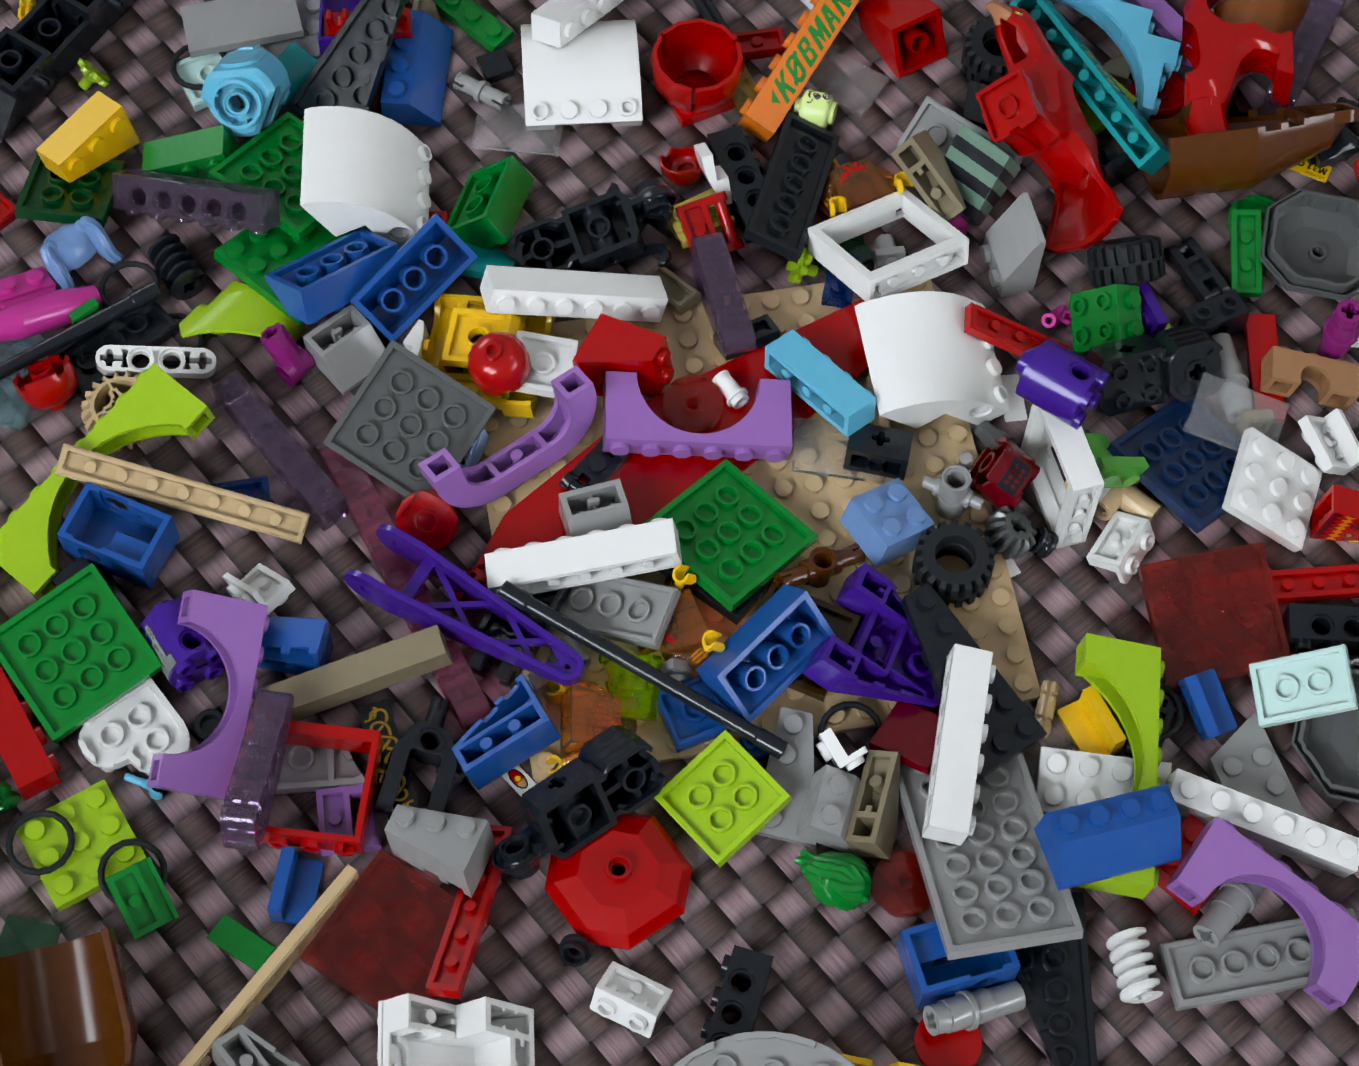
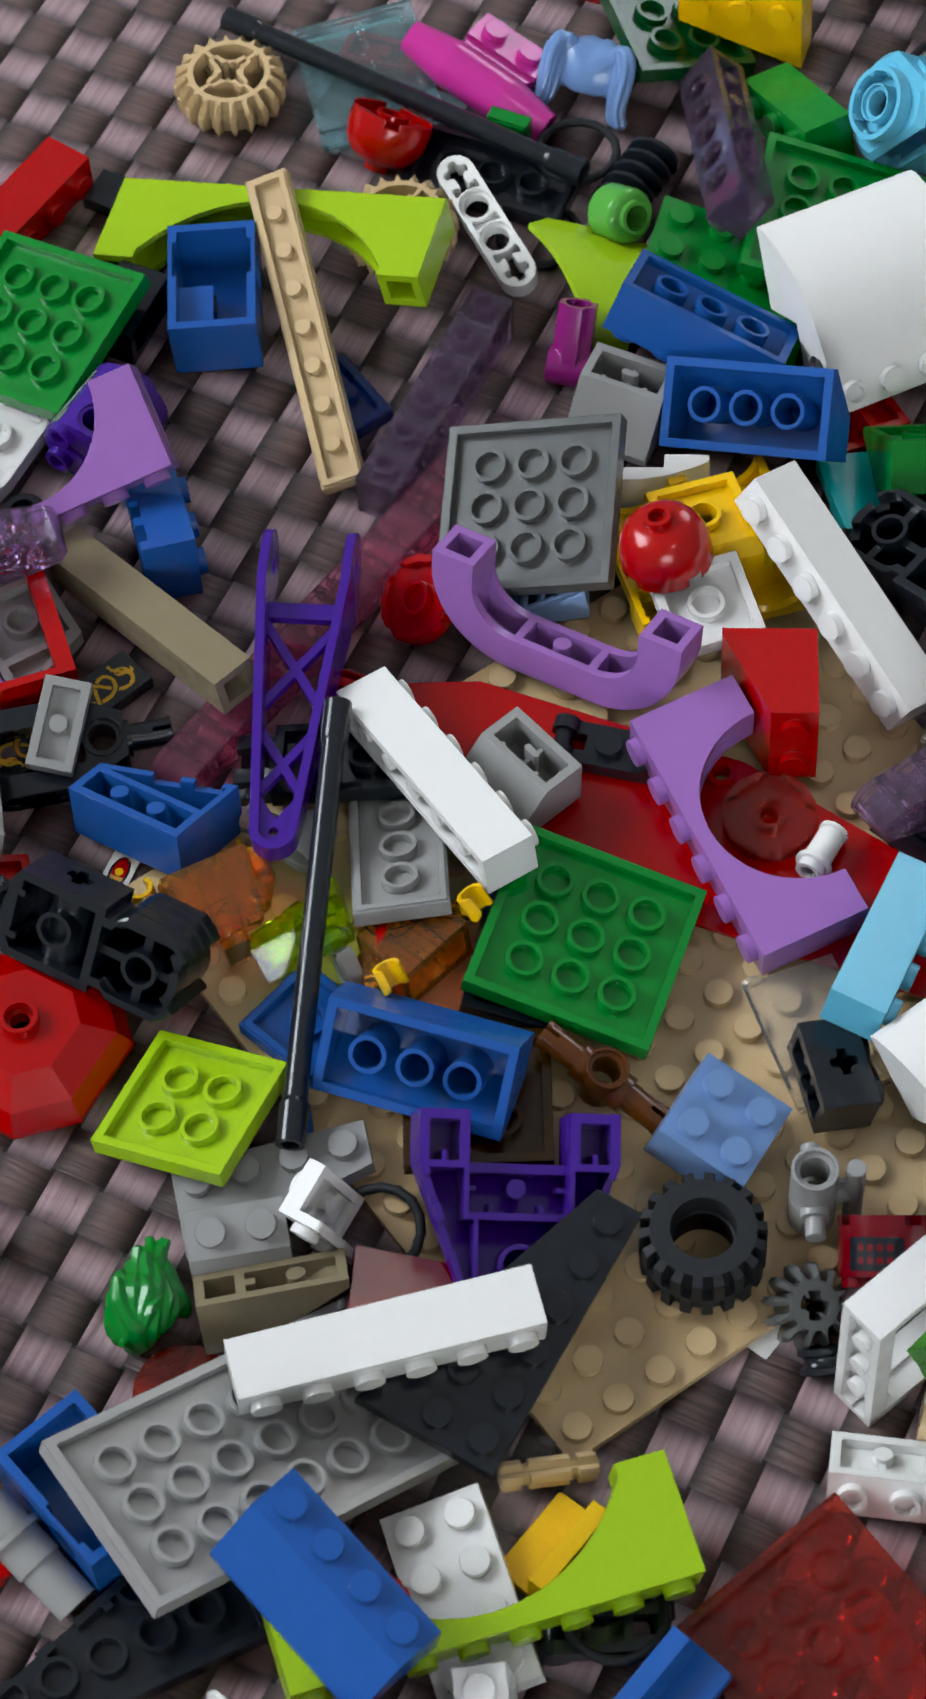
camera: 70 degrees right, 5 degrees down
white bracket [222,563,296,615] -> none
none -> light grey plate [25,674,93,777]
none -> bright green head [587,183,652,244]

